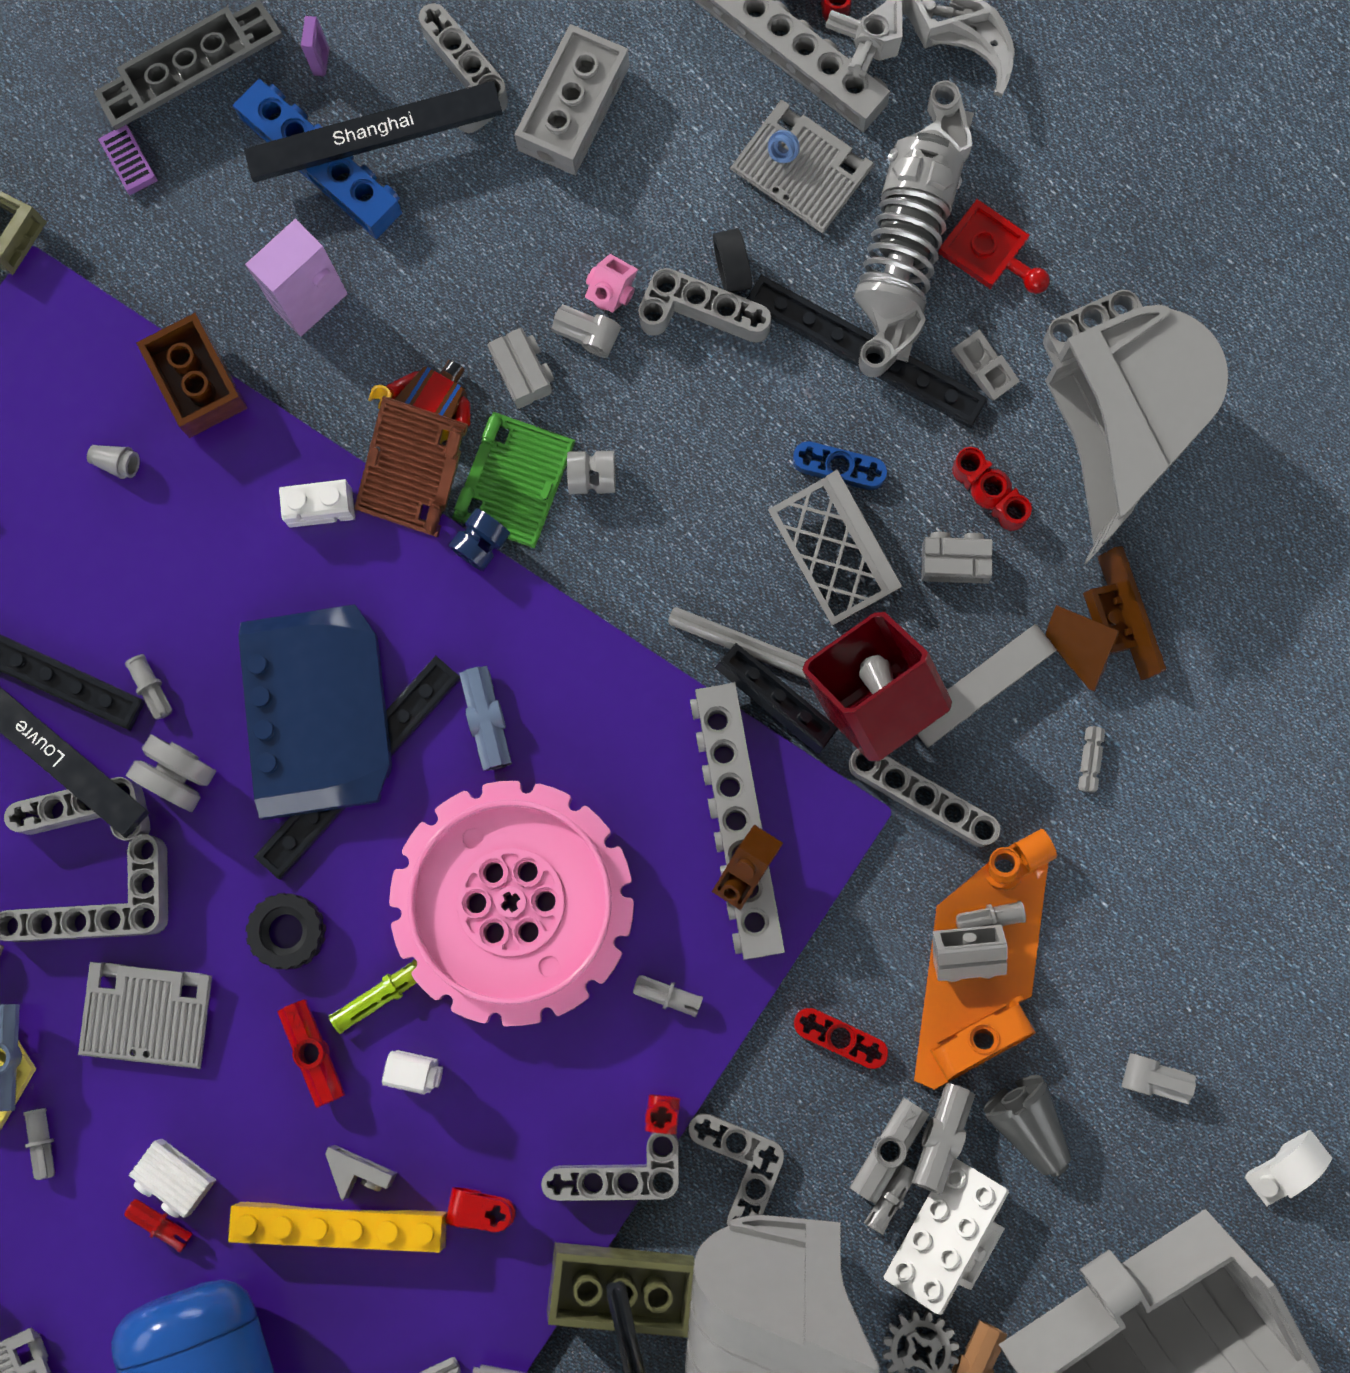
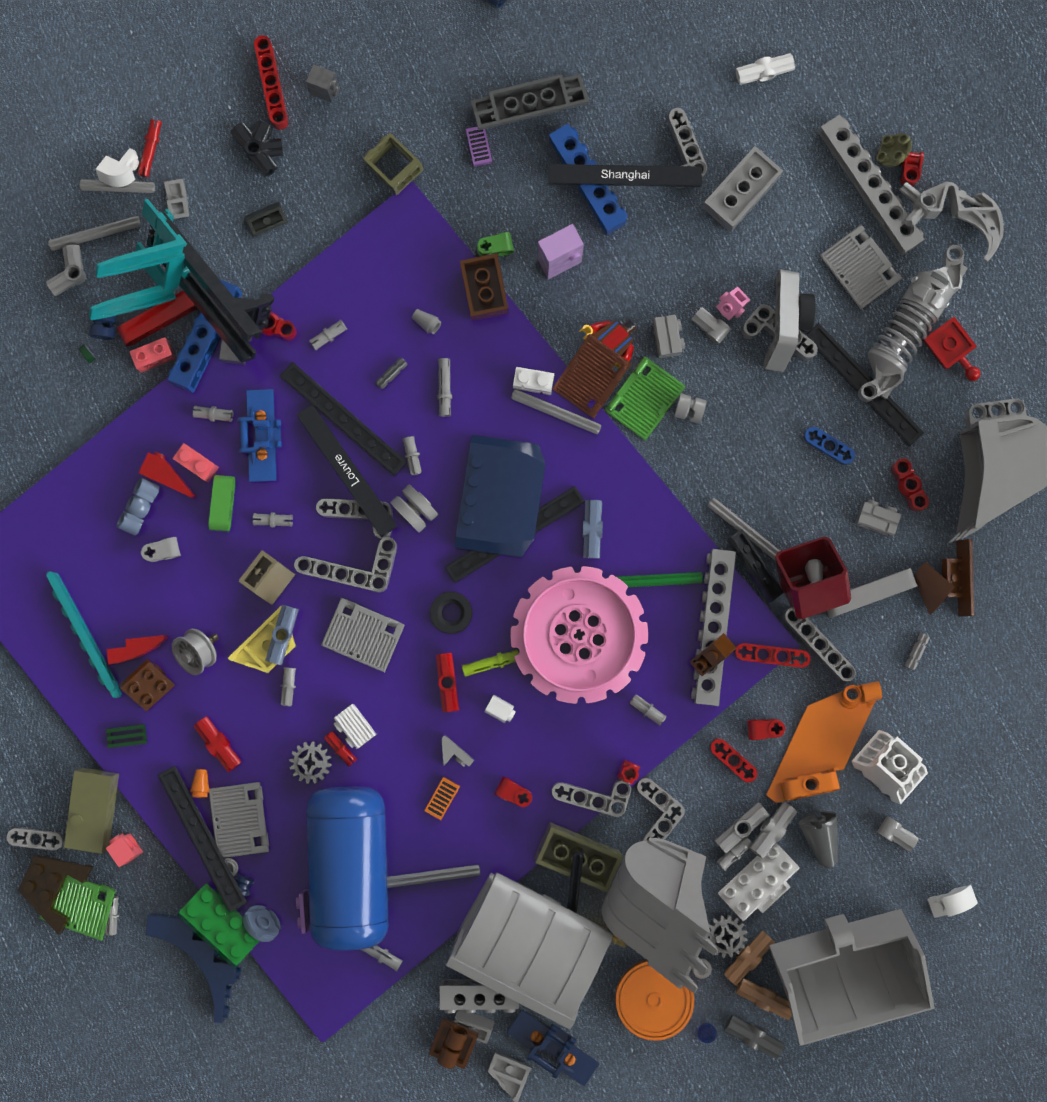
camera: 15 degrees right, 5 degrees up
yellow arch [228,1202,447,1253] -> none
medium lavender tile [301,16,330,77] -> none
dark blue wheel [448,508,510,571] -> none
medium blue plate [768,130,800,163] -> none
light grey fence [768,470,902,626] -> none
light grey brick [932,924,1008,982] -> none
light grey slope [951,329,1020,401] -> none
light grey axle [956,901,1026,929] -> none
none -> light grey gear [289,741,332,784]
none -> dark grey axle [375,357,407,389]
none -> tile [424,777,460,820]
none -> light grey pin [437,358,452,417]
none -> bright green piece [477,232,515,256]
none -> light grey axle [511,389,601,434]
none -> green axle [608,572,703,587]
none -> red beam [734,643,810,668]
none -> red piece [747,719,786,740]
none -> light grey beam [764,269,799,372]
none -> white slope [852,730,928,805]

